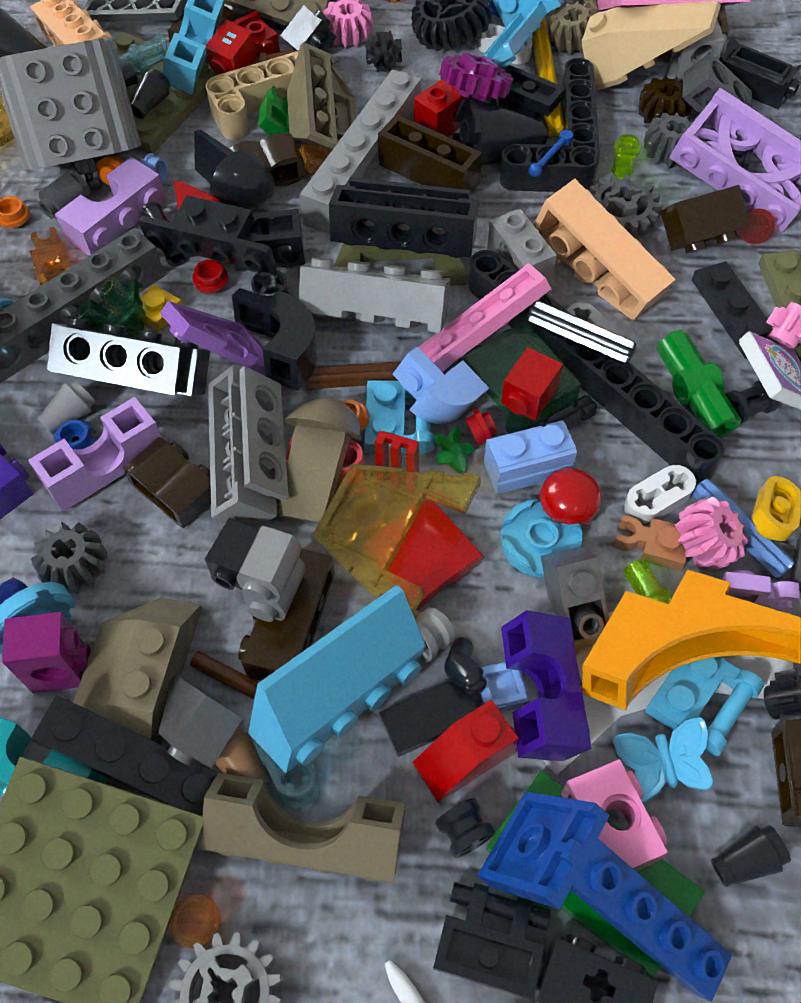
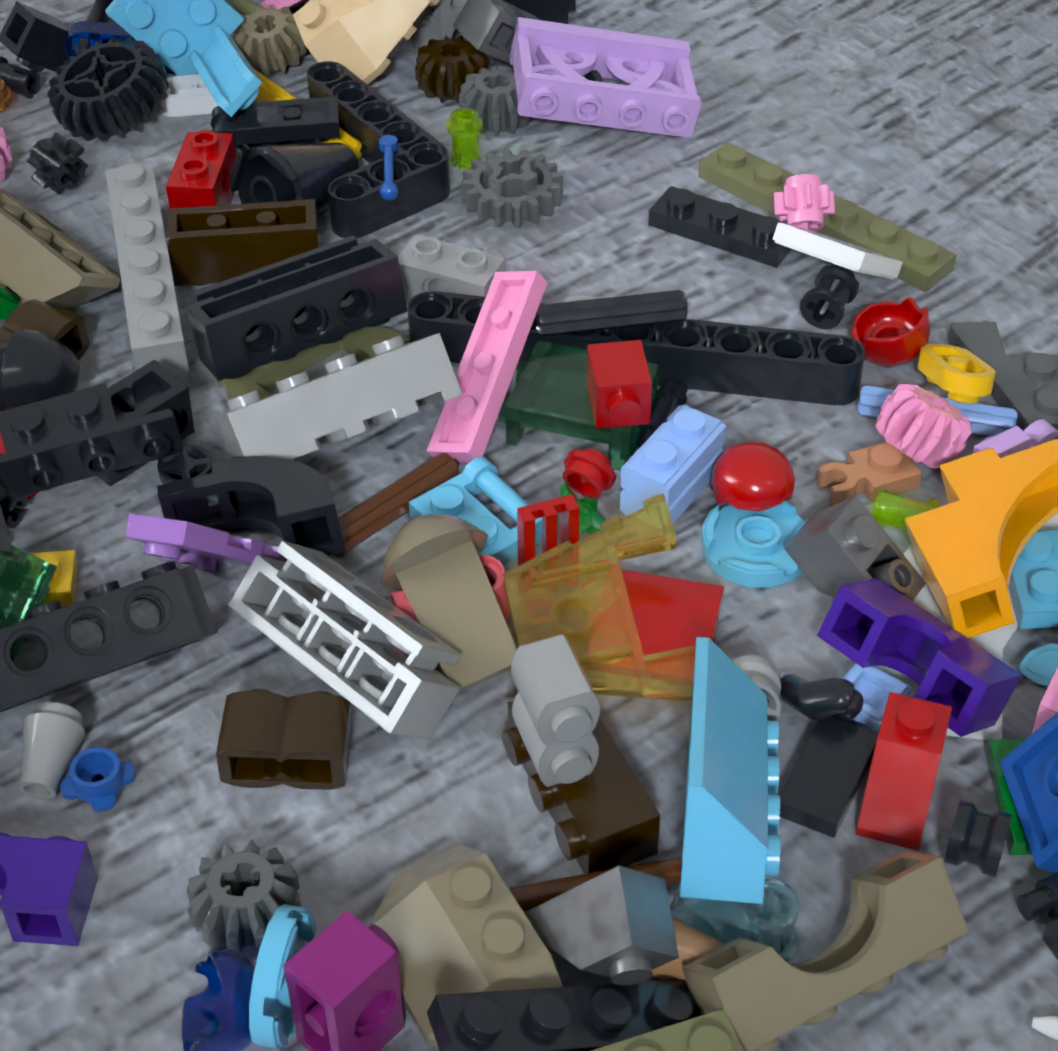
camera: 40 degrees left, 15 degrees down
lavender arch [28,397,162,512] -> none
red plate [192,260,228,294] -> none
black brick [205,518,259,590] -> none
clear orange plate [299,143,332,175] -> none
light blue brick [393,346,489,425] -> none
magenta gear [439,52,513,101] -> none
light nougat wedge [534,179,676,321] -> none
white beam [624,465,696,524] -> none
green piece [656,330,742,438] -> none
dark brown brick [660,185,750,254] -> none
clear red plate [739,208,775,244] -> none
none -> red hair [851,297,930,368]

